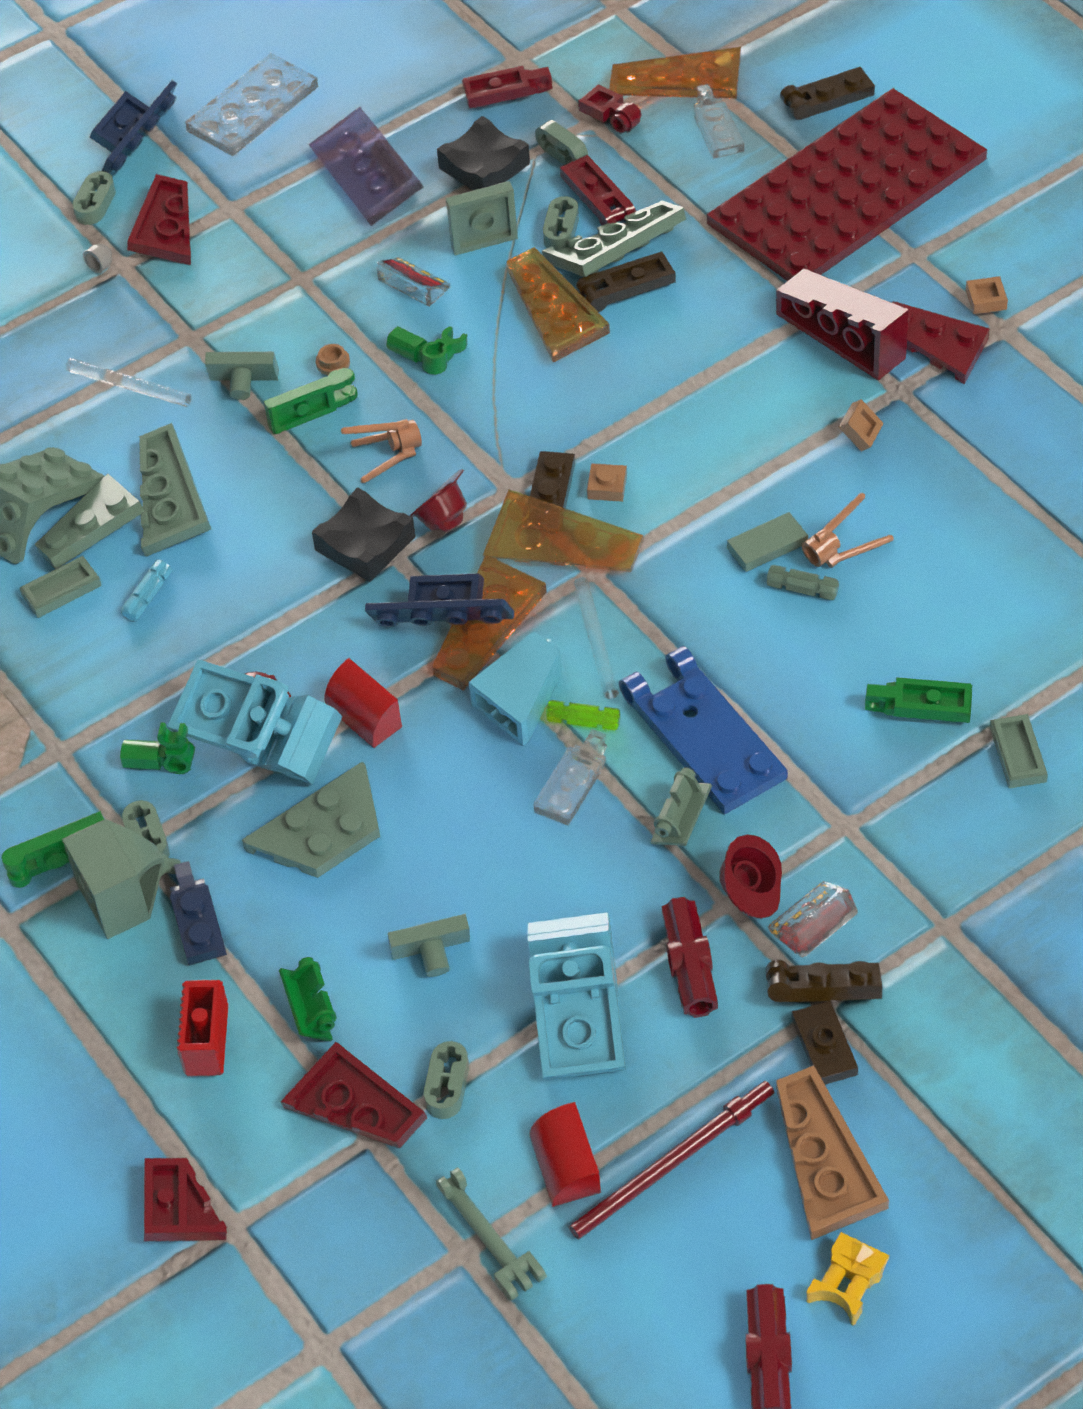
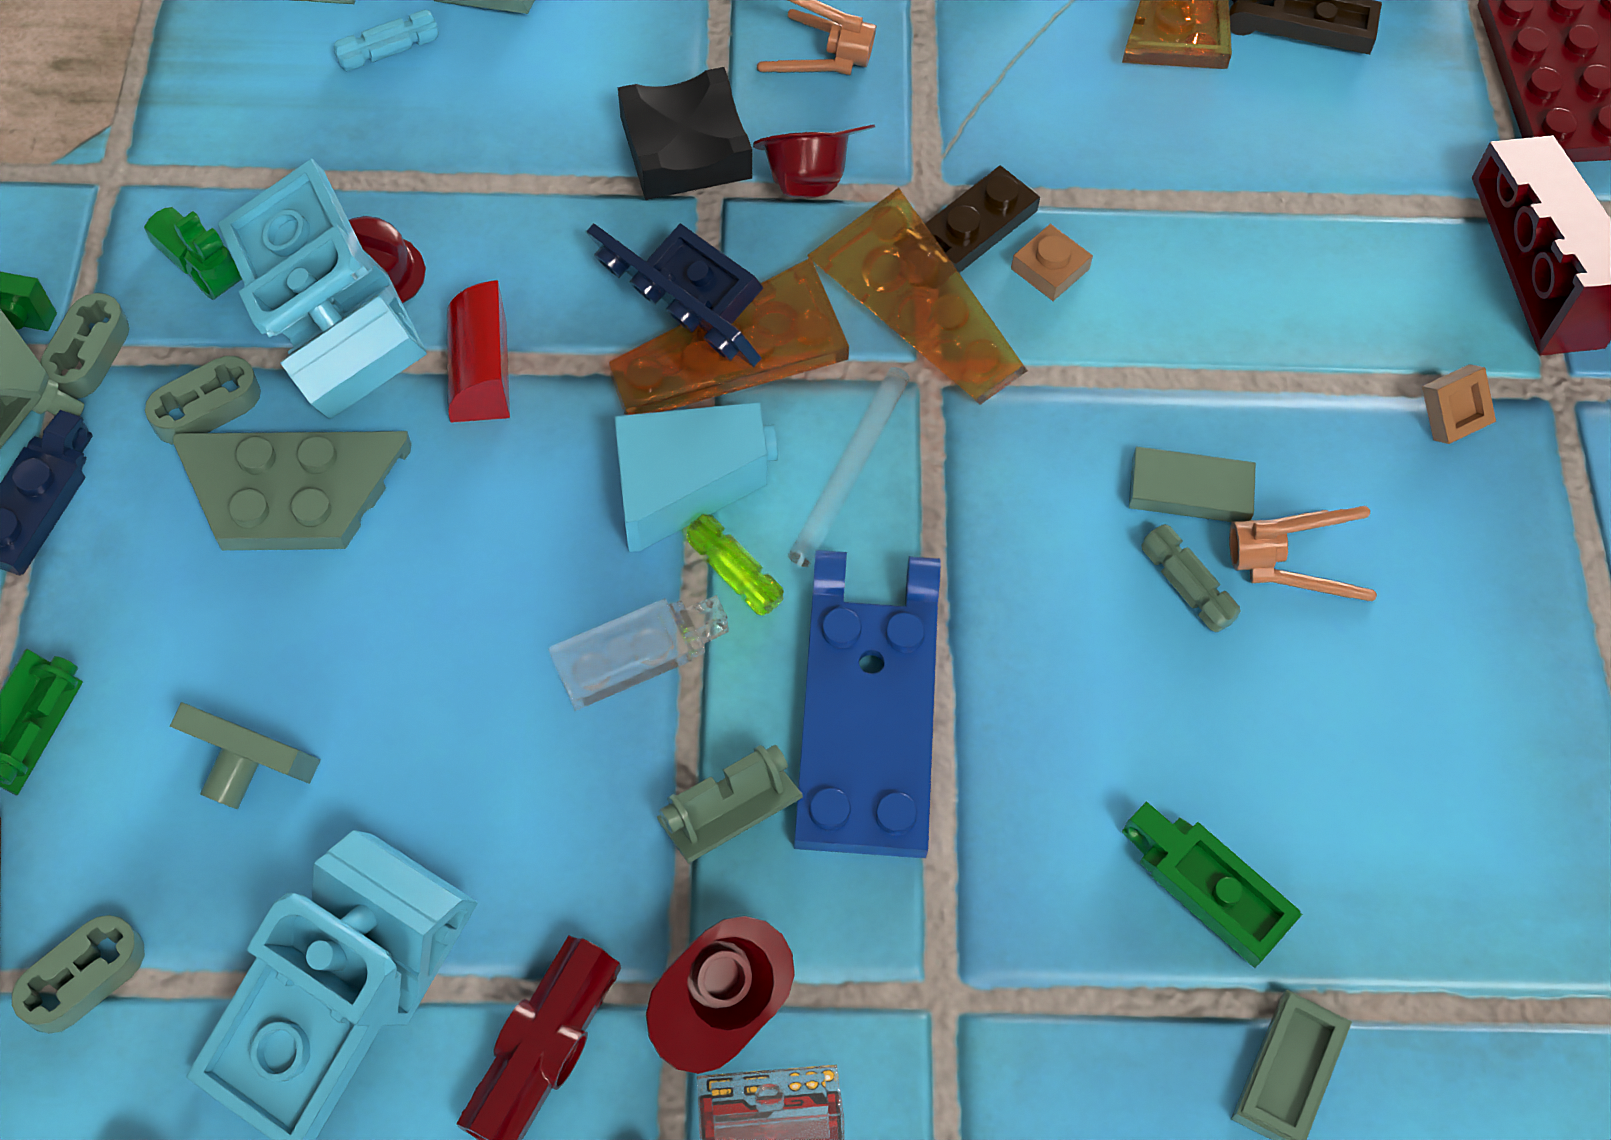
camera: 30 degrees right, 10 degrees up
none -> sand green beam [145,356,261,444]

